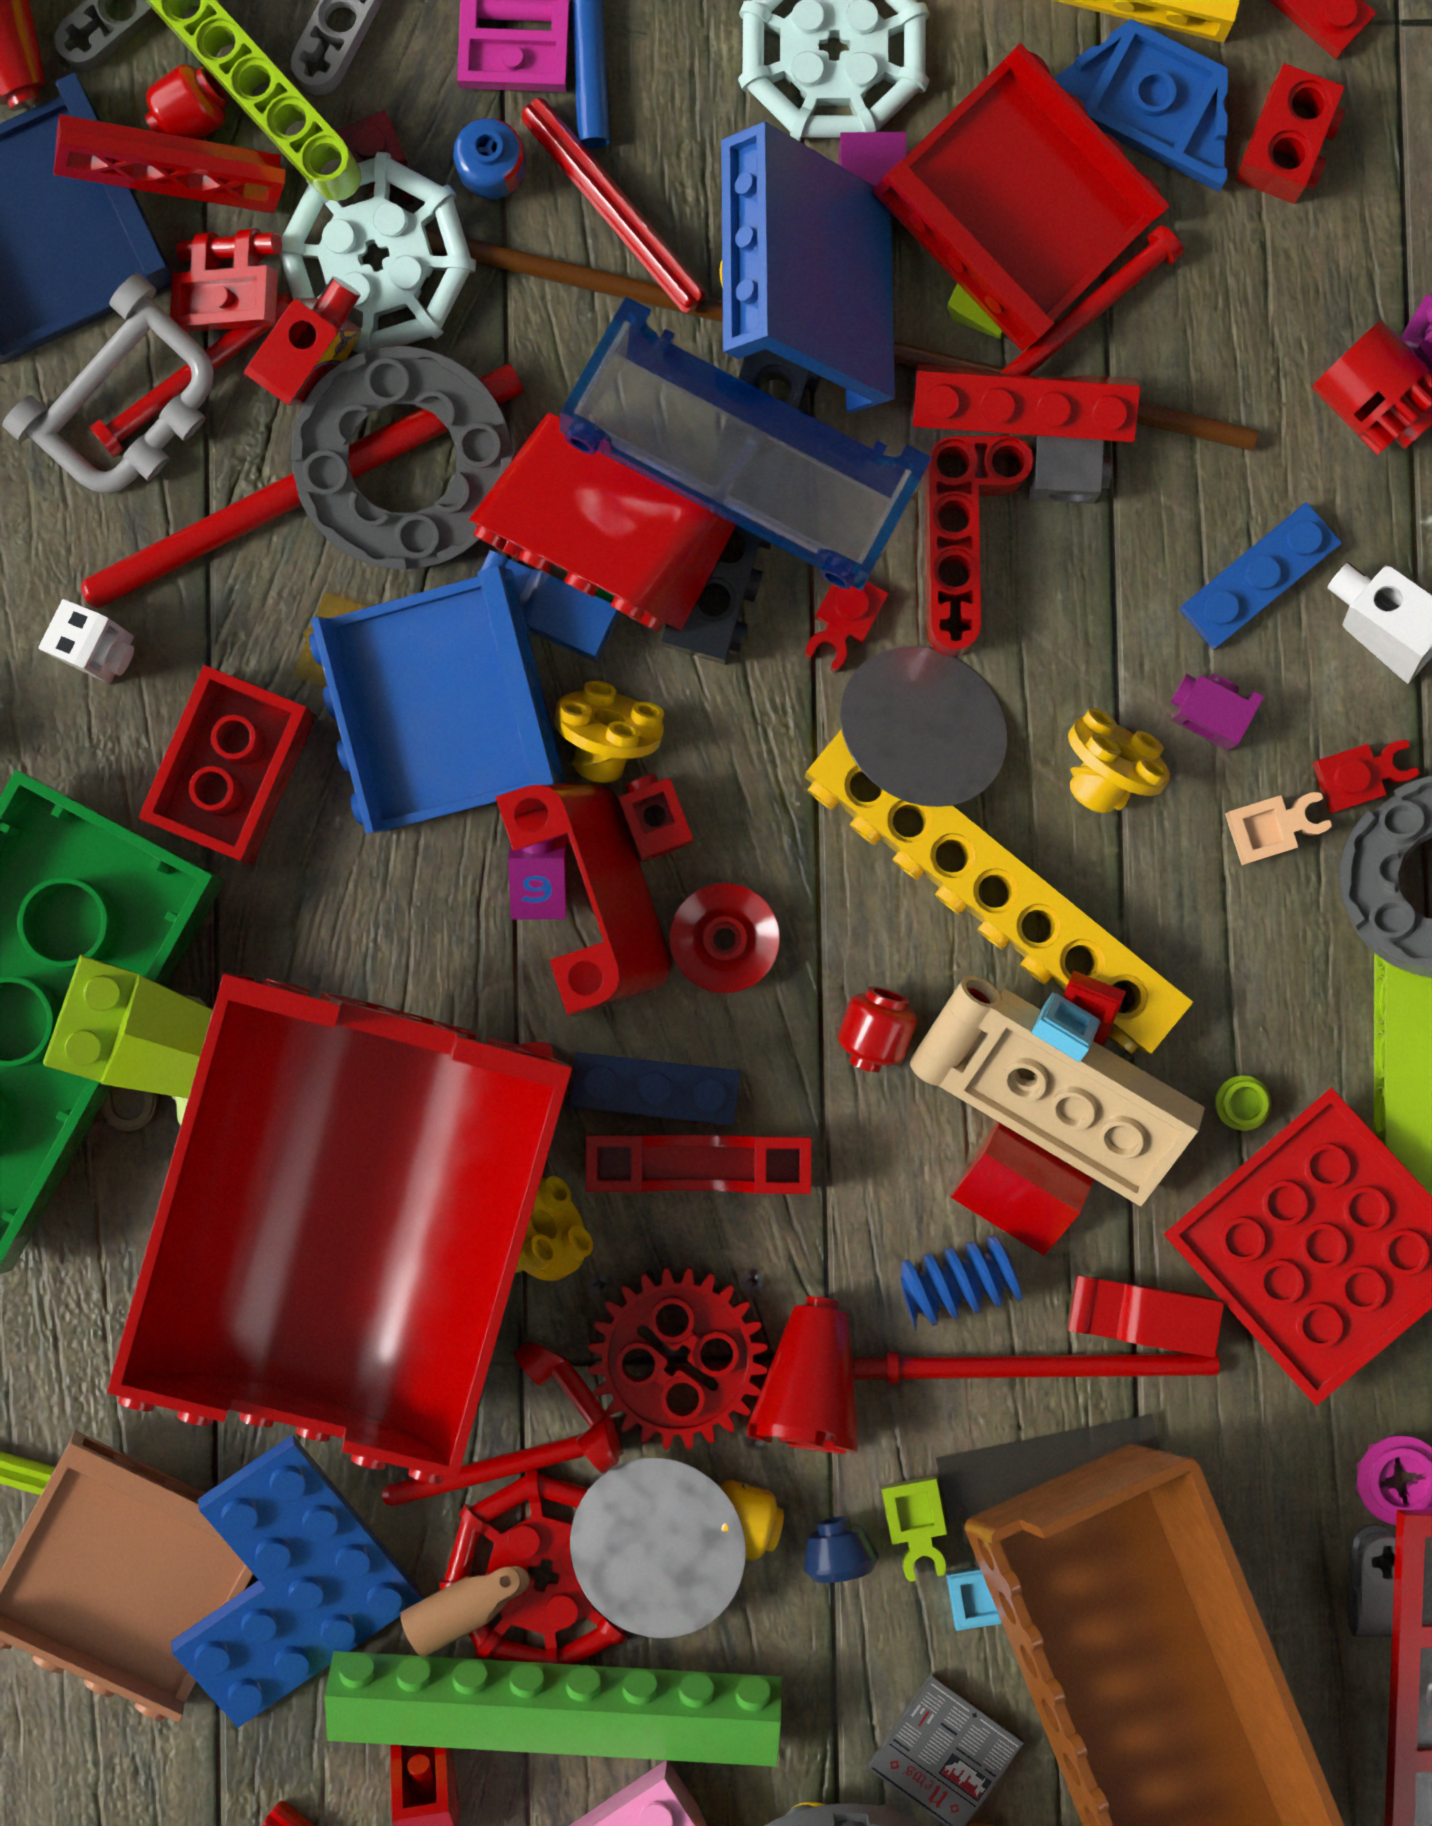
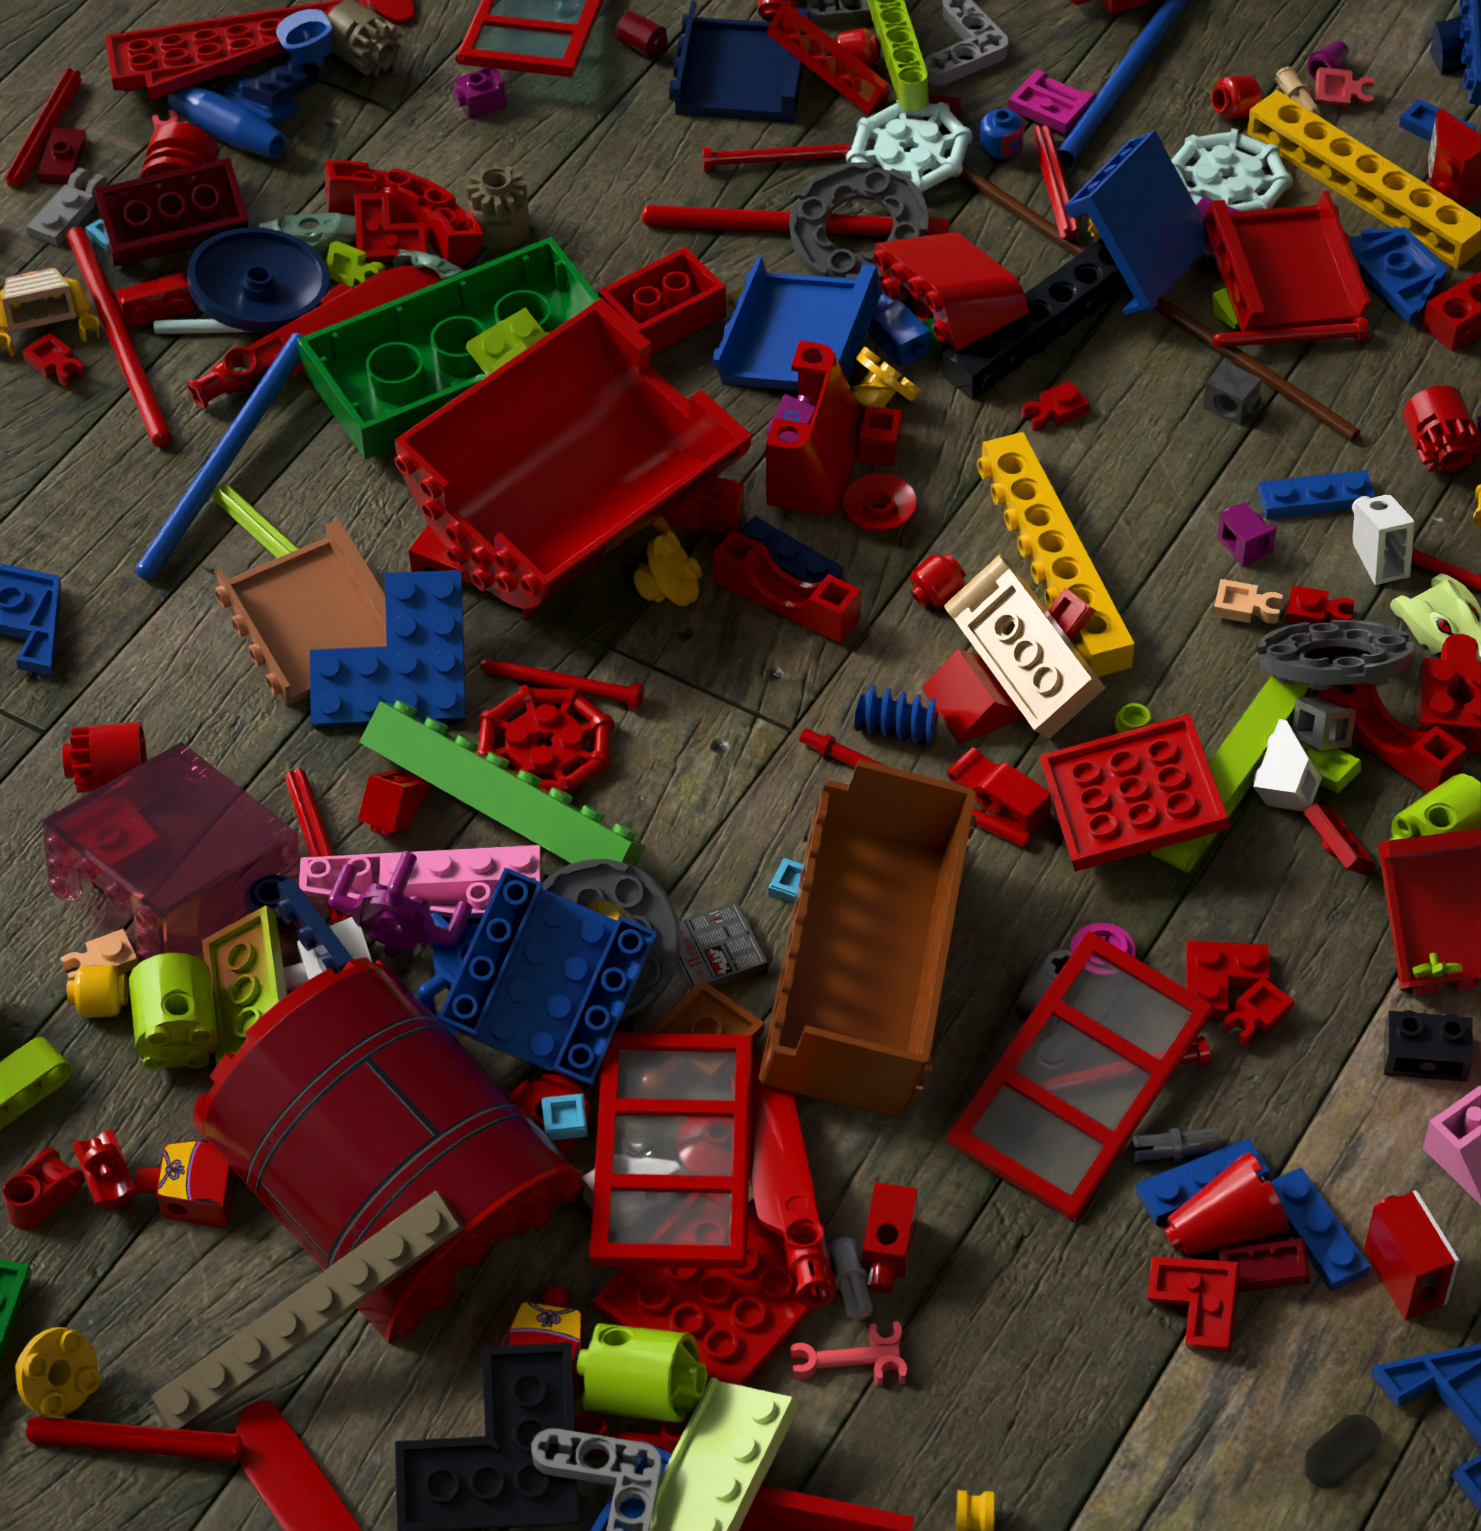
camera: 30 degrees right, 35 degrees down
light grey bar [2,273,214,494] -> none
white slope [38,599,134,684] -> none
red plate [170,228,282,332] -> none
red torso [243,276,362,406] -> none
medium nougat piece [401,1566,530,1657] -> none
red bar [513,1341,620,1475] -> none
windscreen [560,296,932,591] -> none
flat silver sticker [570,1458,746,1638] -> none
red gear [588,1266,768,1450] -> none
yellow head [720,1480,784,1561] -> none
red cone [746,1296,859,1454] -> none
dark blue cone [803,1516,879,1583] -> none
flat silver sticker [840,647,1007,807] -> none
lime plate [881,1475,947,1582] -> none
red arch [913,364,1140,442] -> none
red beam [925,436,1034,657] -> none
medium azure tile [1031,992,1101,1063] -> none
yellow plate [1068,708,1170,813] -> none

